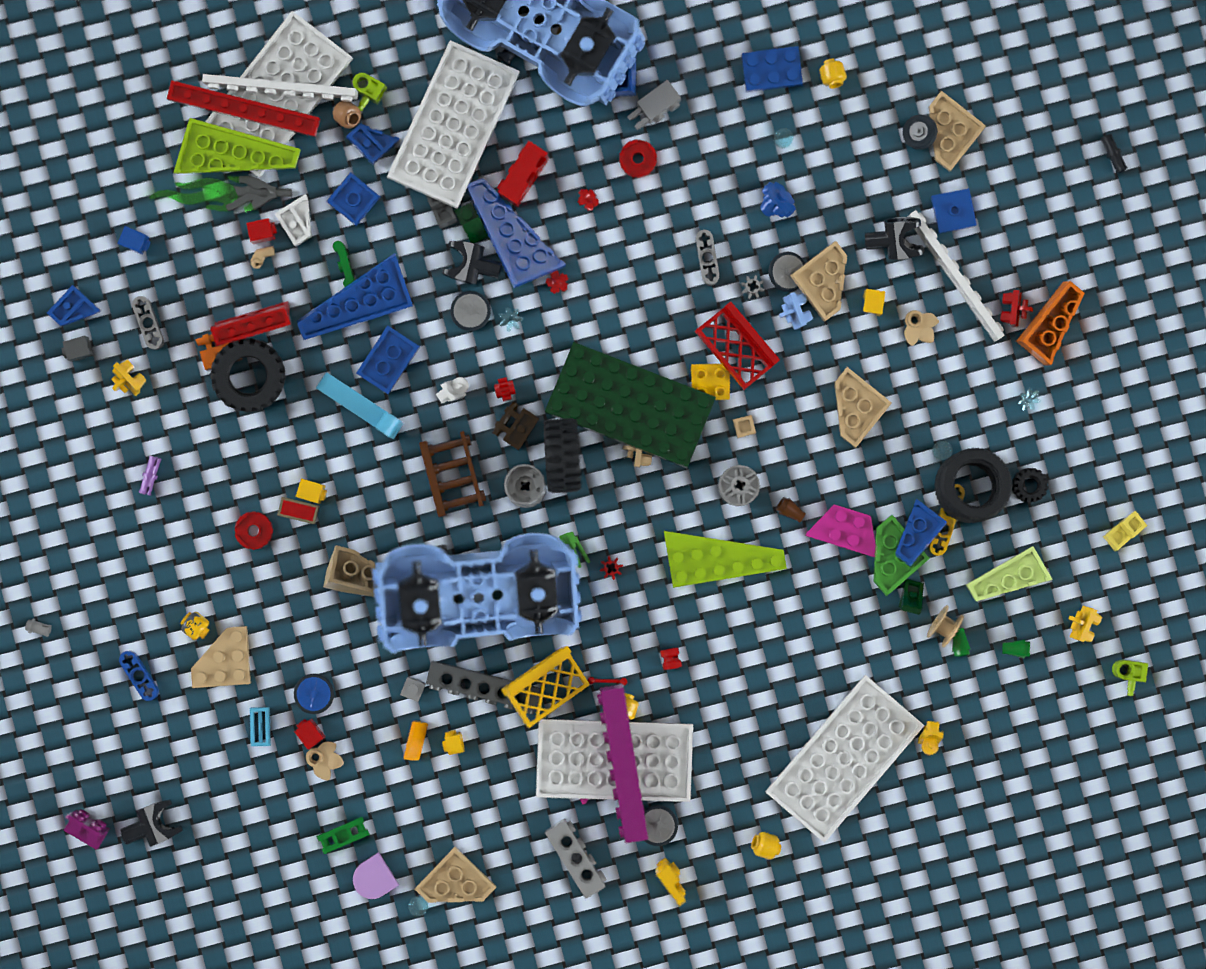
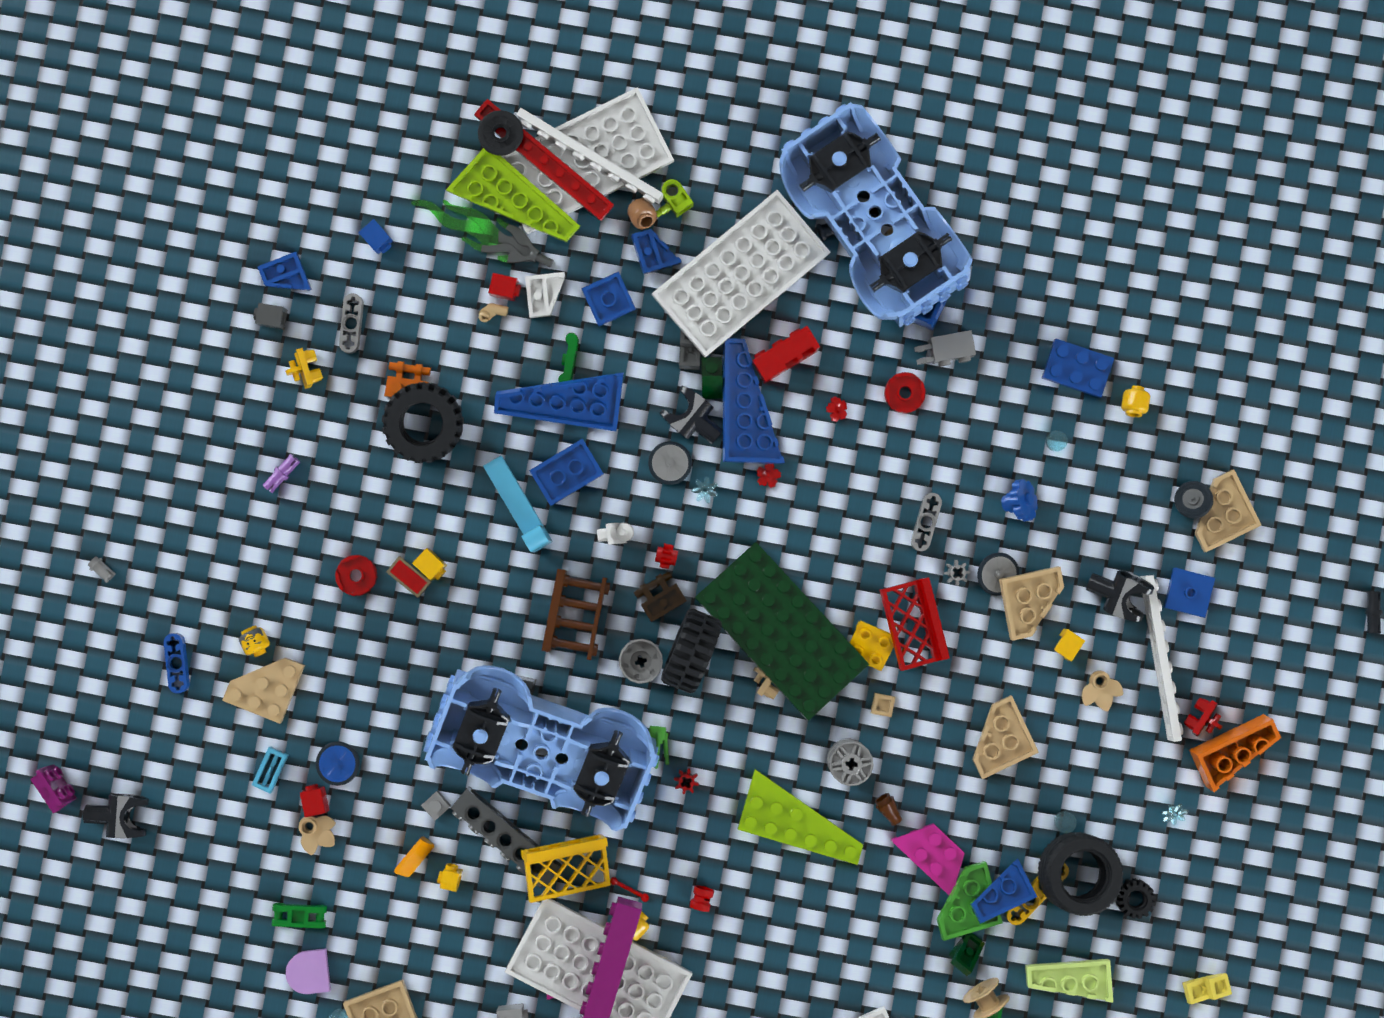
camera: 20 degrees right, 0 degrees up
red fence [210,301,291,347] -> none
tan wedge [323,545,377,597] -> none
light blue hips [779,292,813,330] -> none
none -> black wheel [478,110,523,156]

